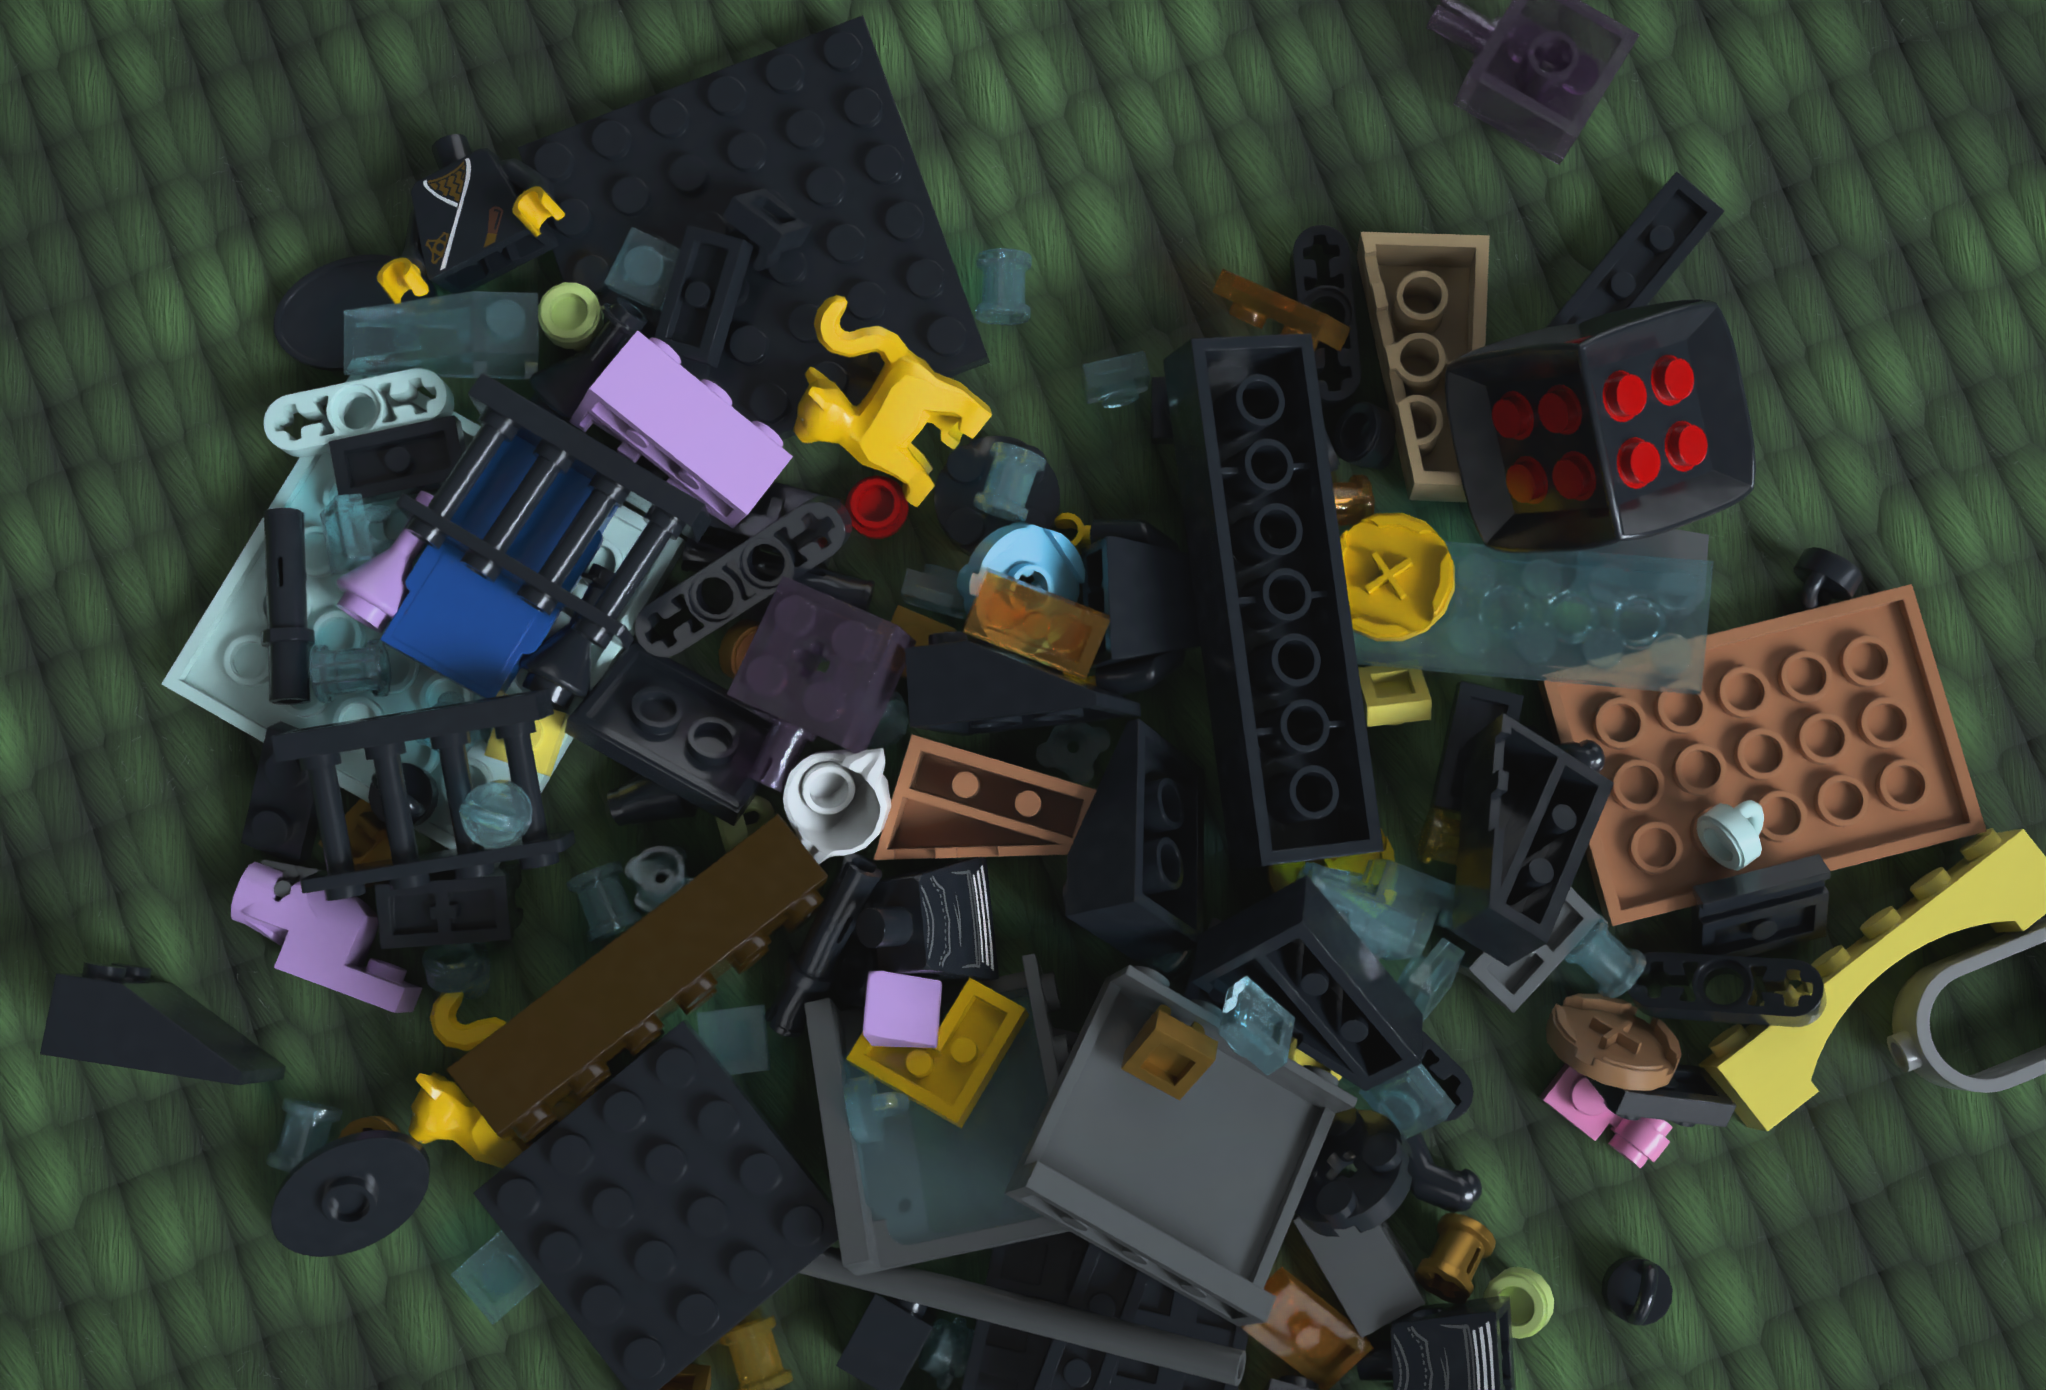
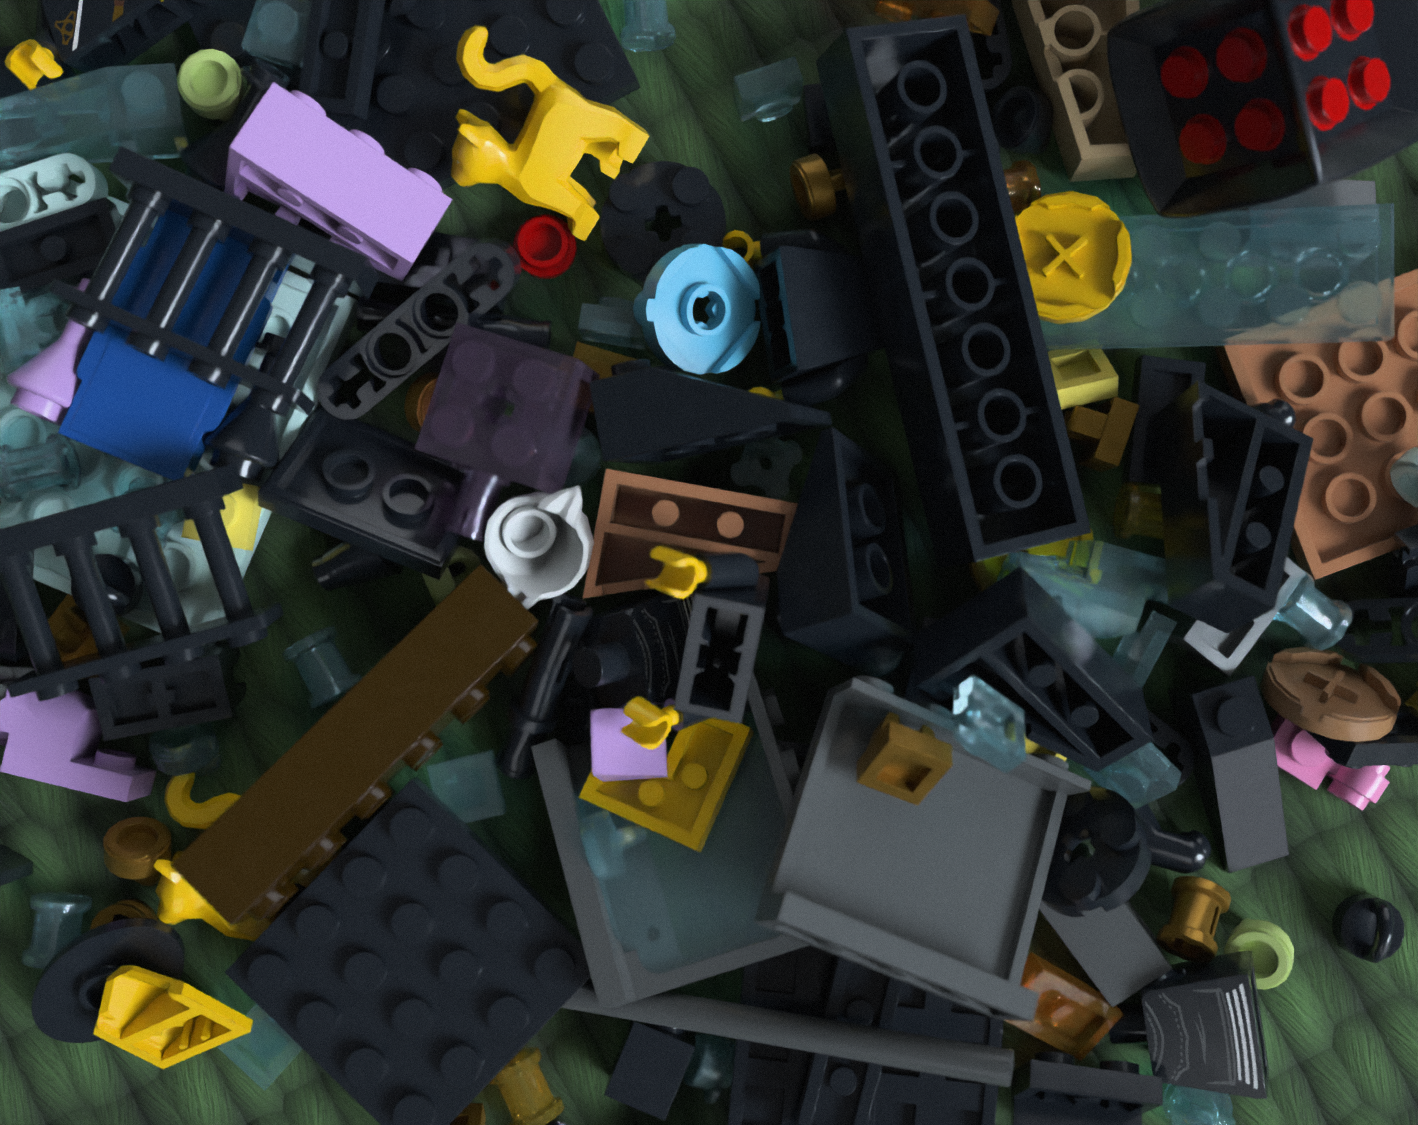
camera: 10 degrees left, 5 degrees up
clear light blue tile [459,779,533,849] -> none
clear light blue plate [625,845,693,913] -> none
clear orange plate [962,567,1110,680] -> none
clear light blue bush [973,442,1046,523] -> none
none -> yellow slope [93,965,253,1069]
none -> pearl gold tile [103,817,171,886]
none -> black torso [621,546,770,750]
none -> pearl gold tile [789,153,846,222]
none -> pearl gold tile [1064,397,1140,472]
none -> black slope [1168,673,1289,873]

